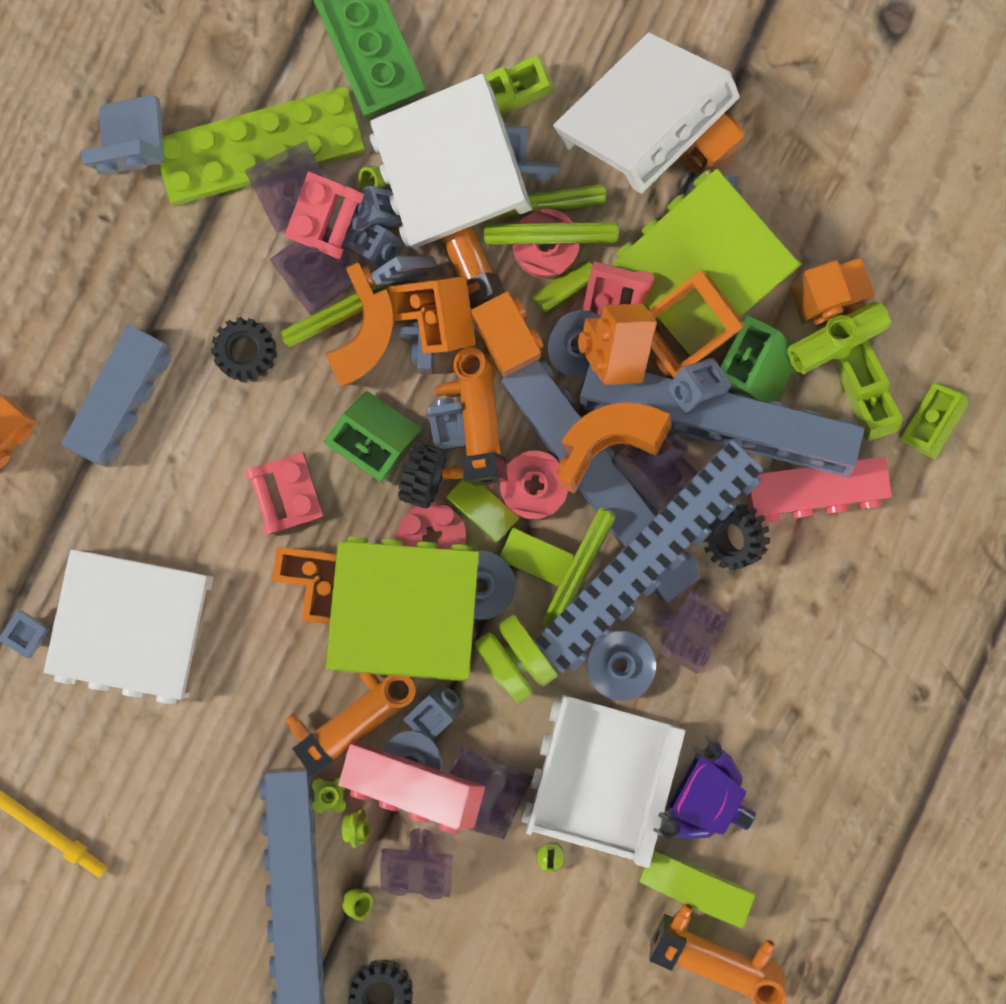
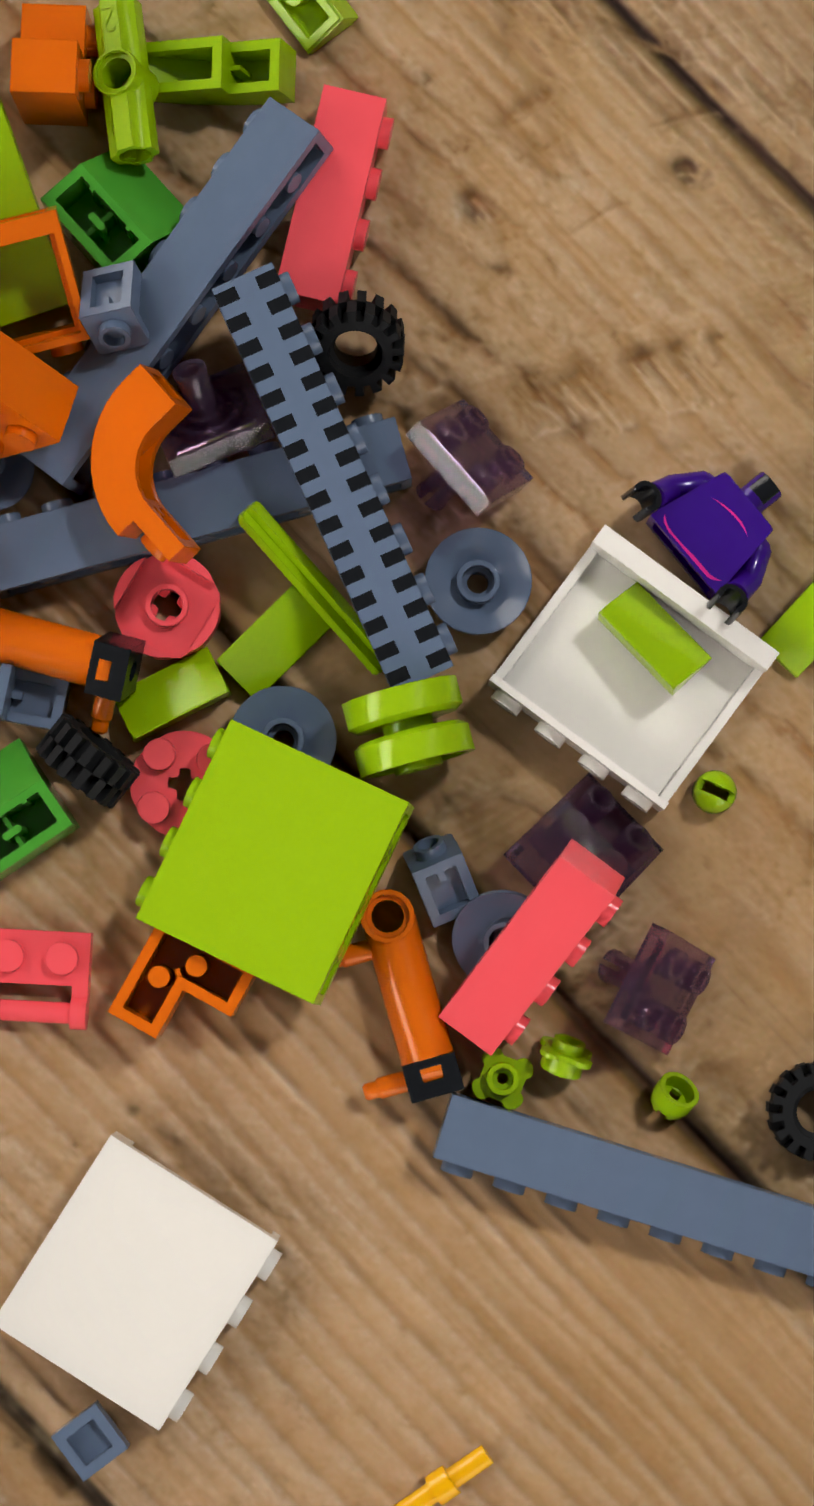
camera: 70 degrees left, 0 degrees up
none -> lime slope [598,582,712,696]

